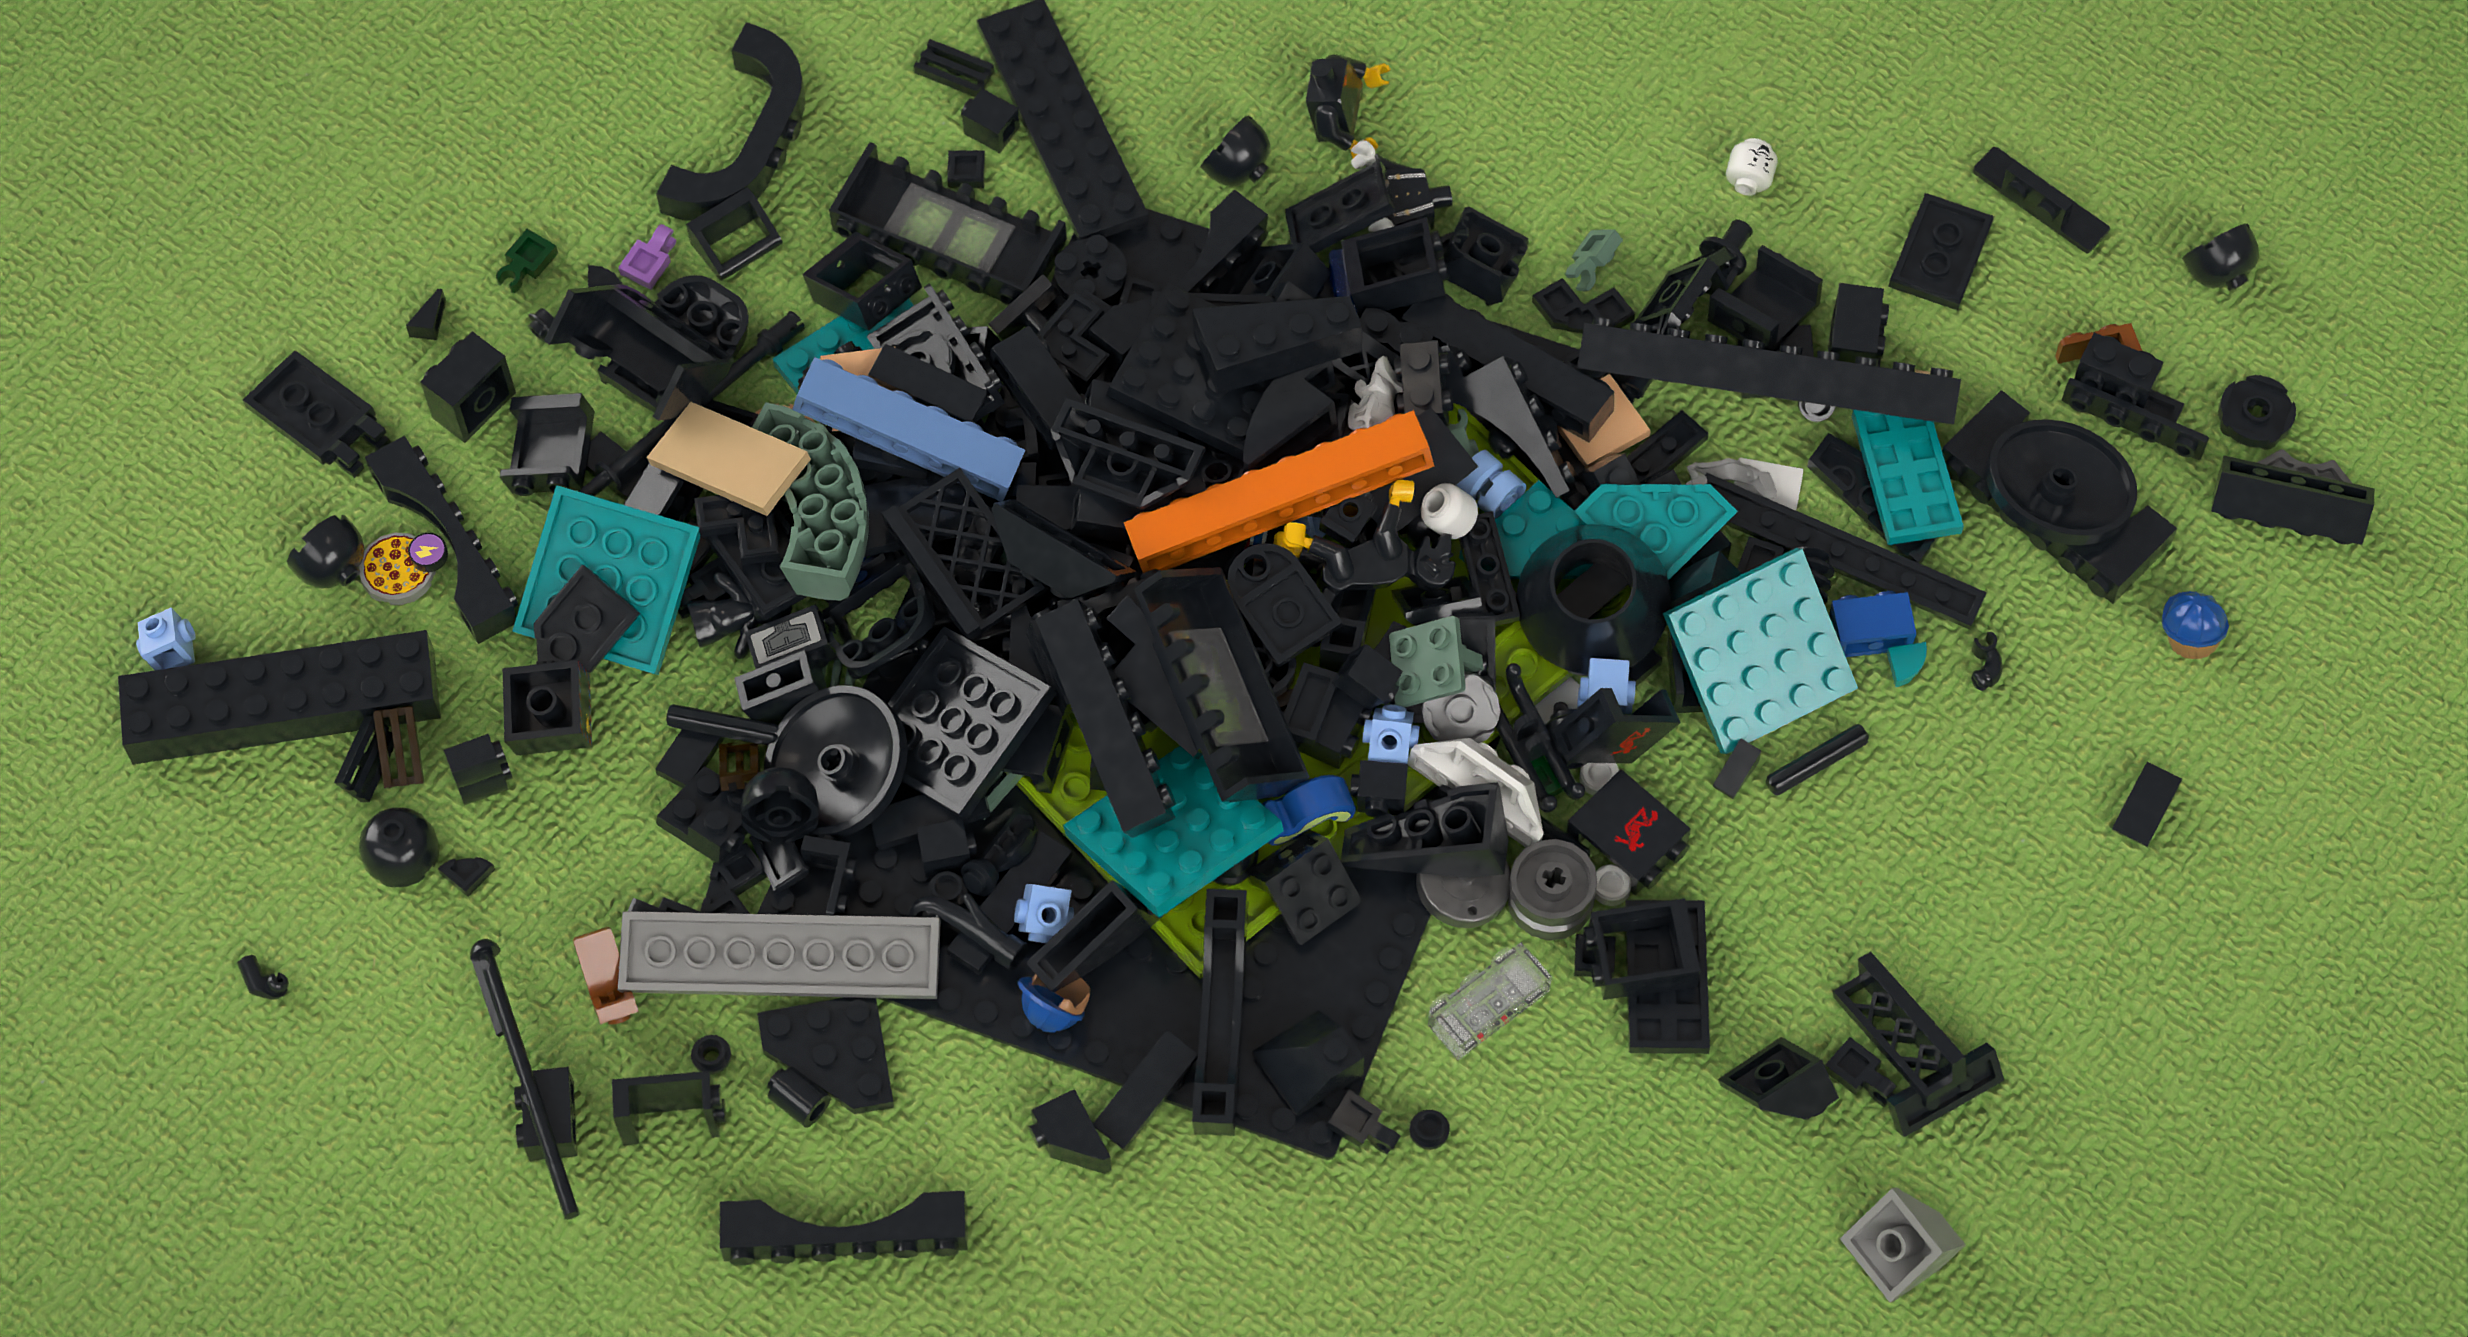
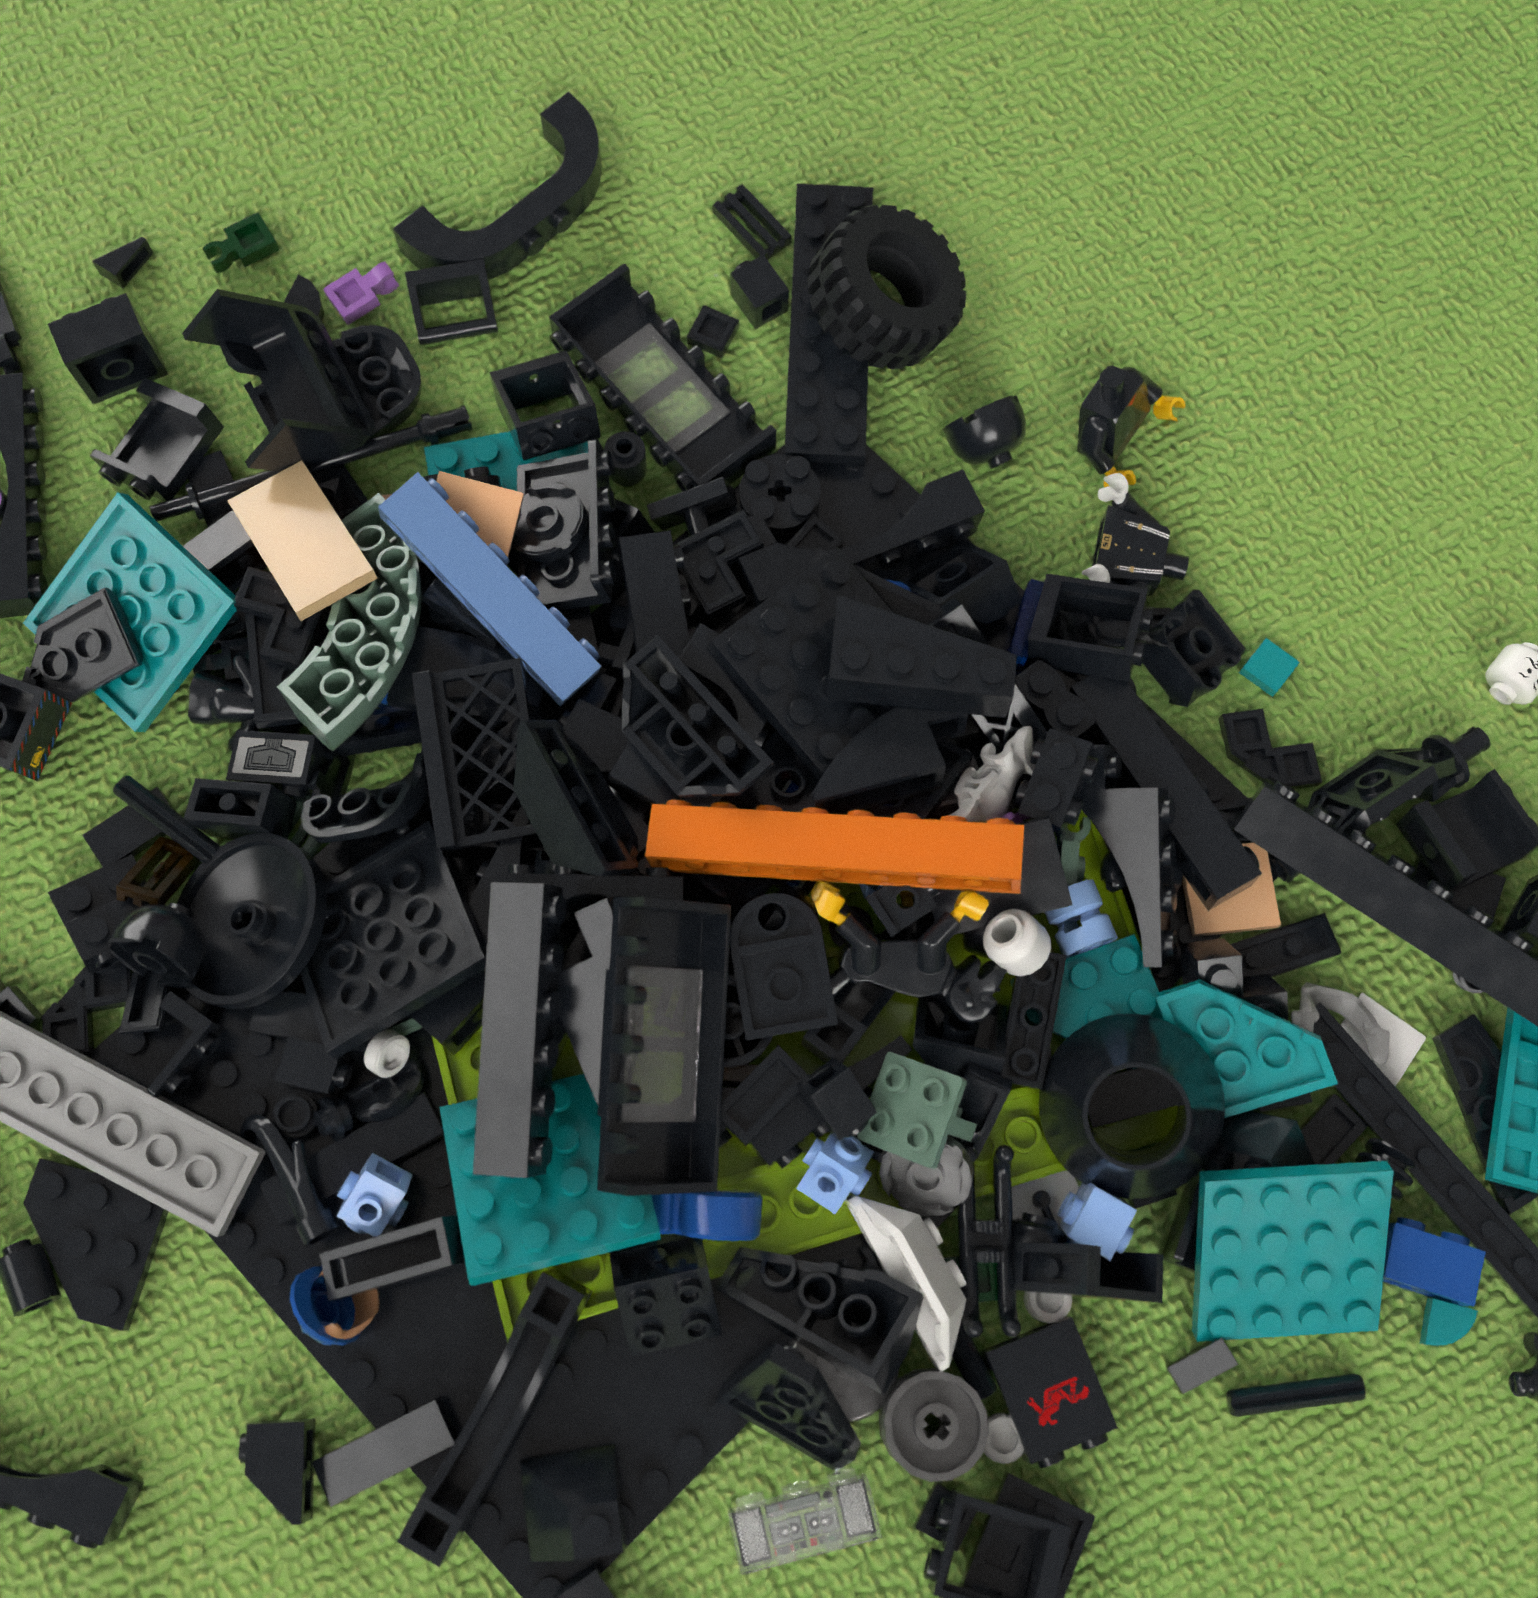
camera: 20 degrees right, 10 degrees up
black tile [868,343,988,422] -> none
black tile [1284,160,1396,254] -> none
black brick [1350,760,1408,818] -> none
sand green plate [1565,229,1623,291] -> none
none -> white tile [364,1029,410,1078]
none -> black brick [604,431,647,487]
none -> black plate [716,1343,861,1472]
none -> black tyre [807,205,966,369]
none -> teal tile [1239,638,1300,697]

